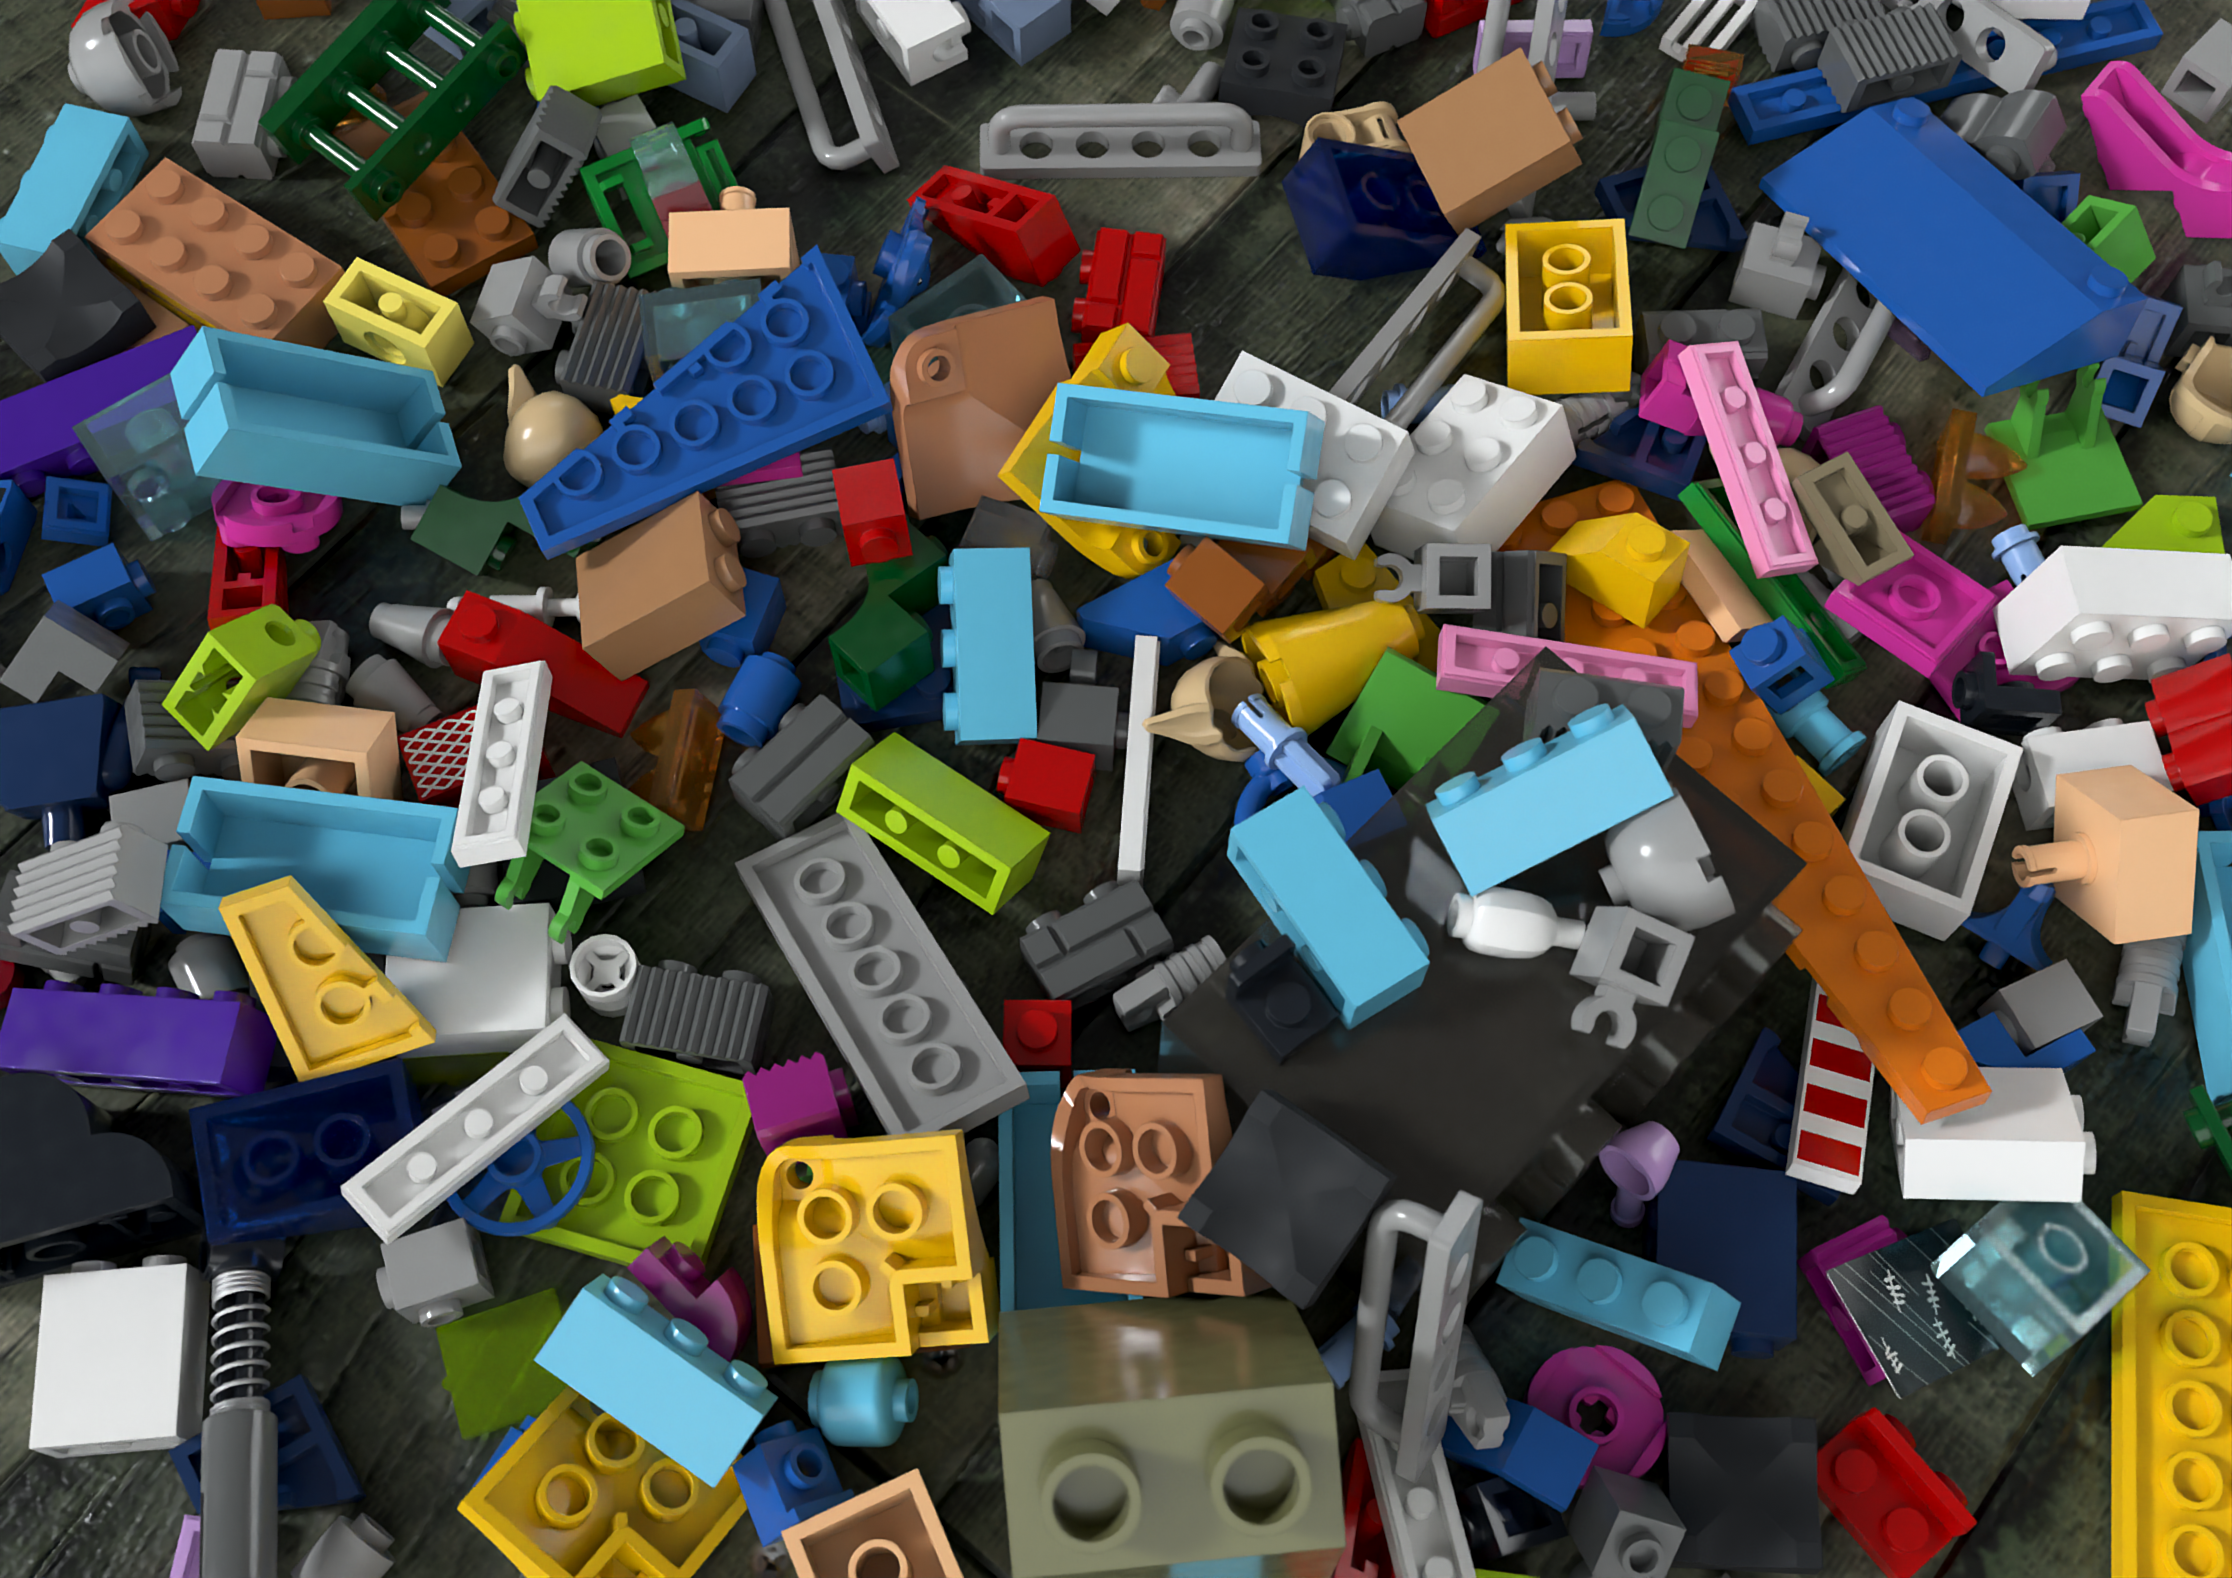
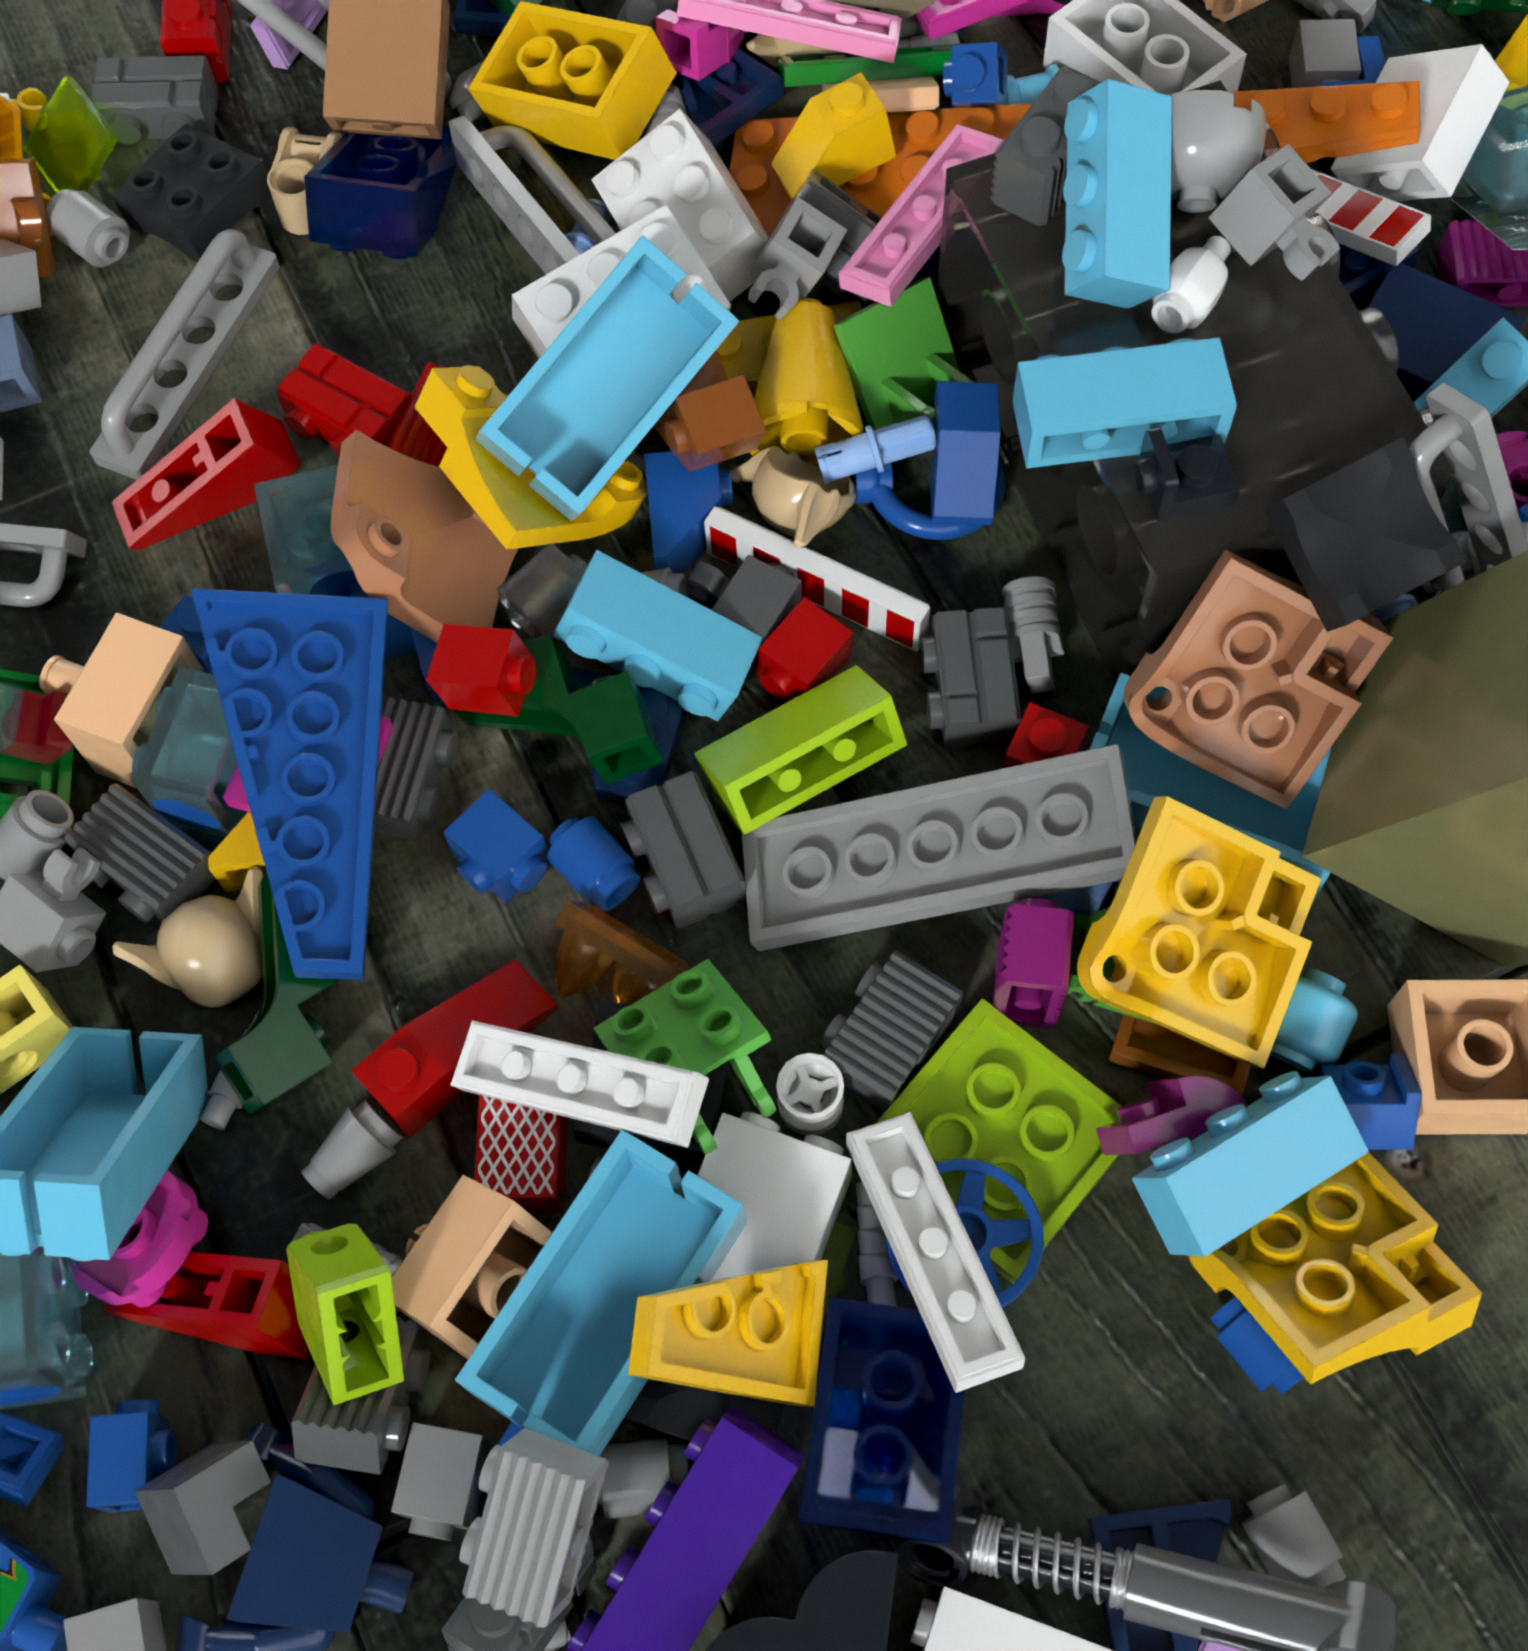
camera: 60 degrees left, 0 degrees up
light grey cone [346,654,444,733] -> none
light grey brick [376,1217,495,1327] -> none
clear neon green piece [435,1288,568,1441] -> none
white piece [447,587,580,627] -> none
medium nougat brick [576,491,747,682] -> none
blue animal [862,196,933,349] -> none
light grey arm [1152,62,1223,103] -> none
blue piece [1961,883,2056,971] -> none

